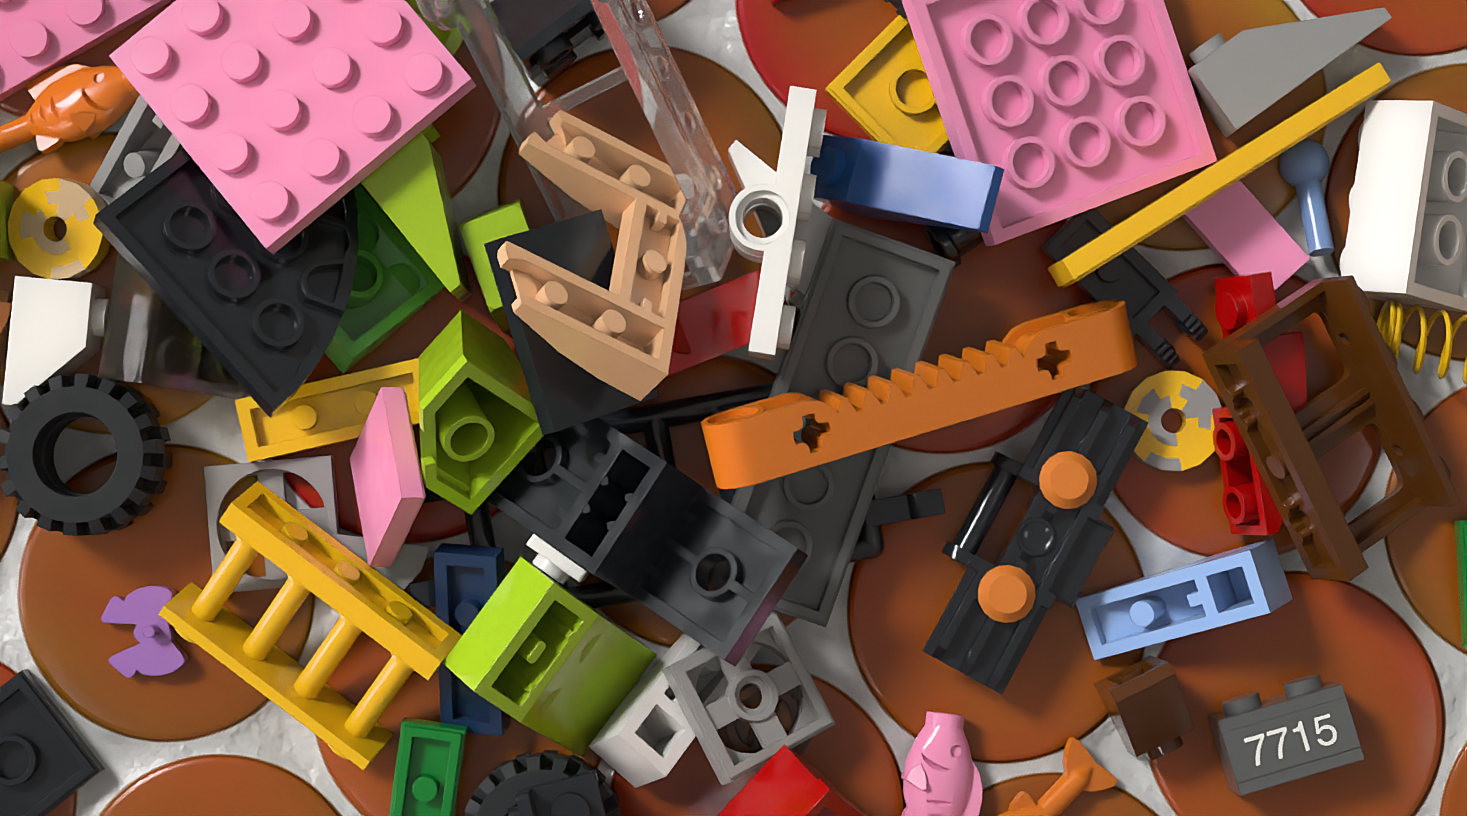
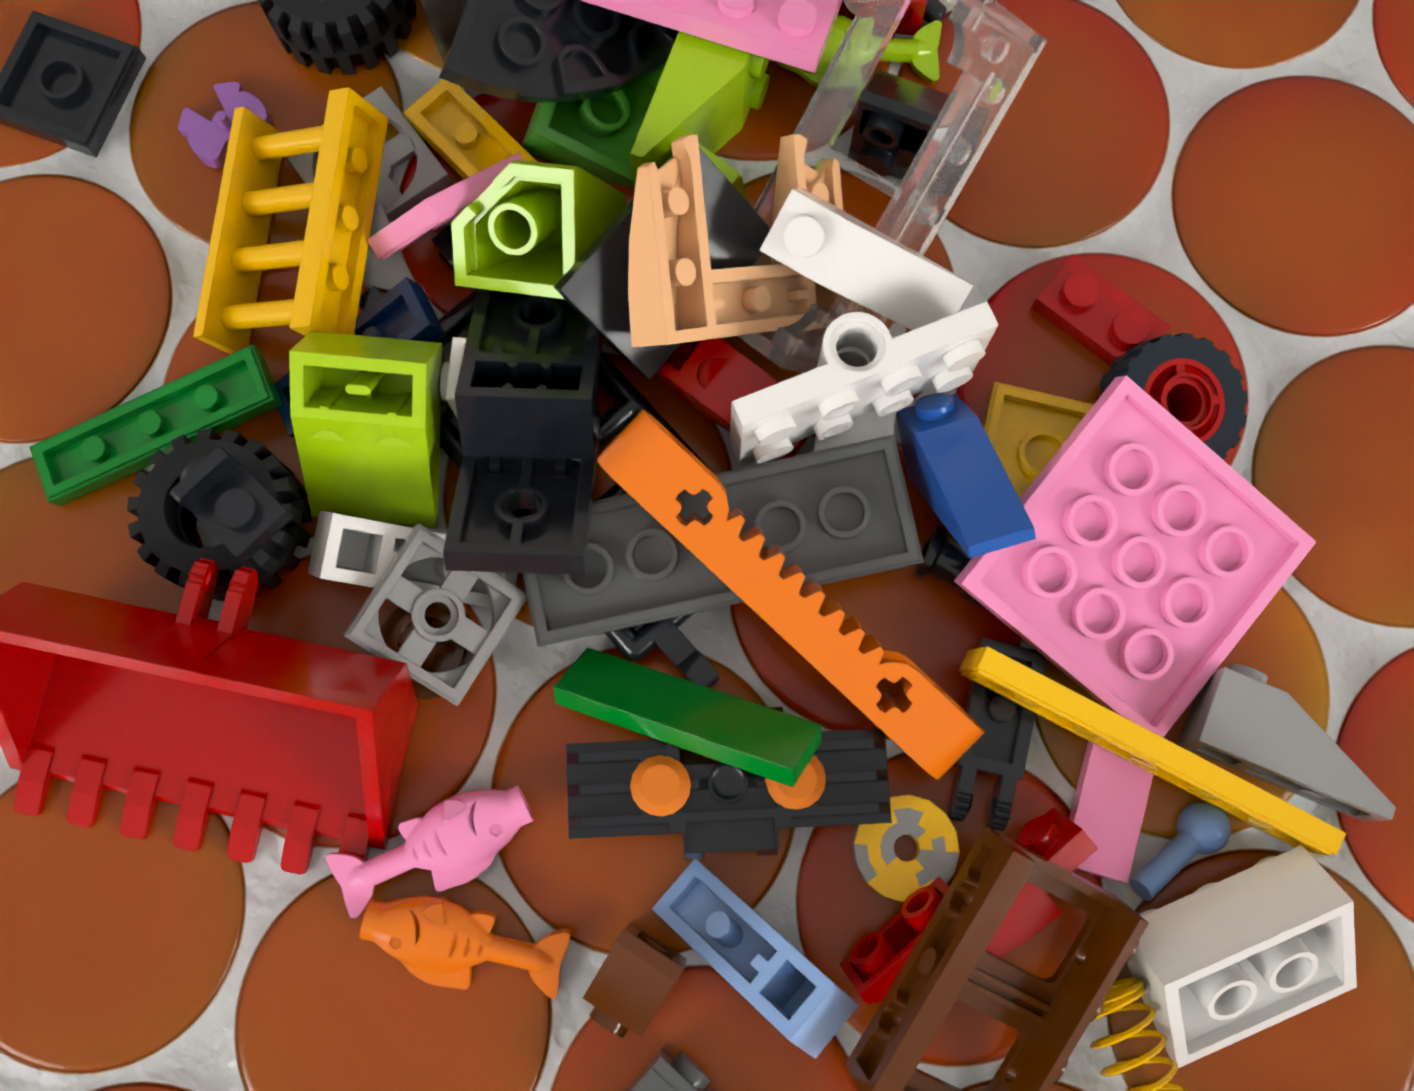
camera: 60 degrees right, 10 degrees down
none -> green tile [553,647,822,787]
none -> white slope [760,188,974,330]

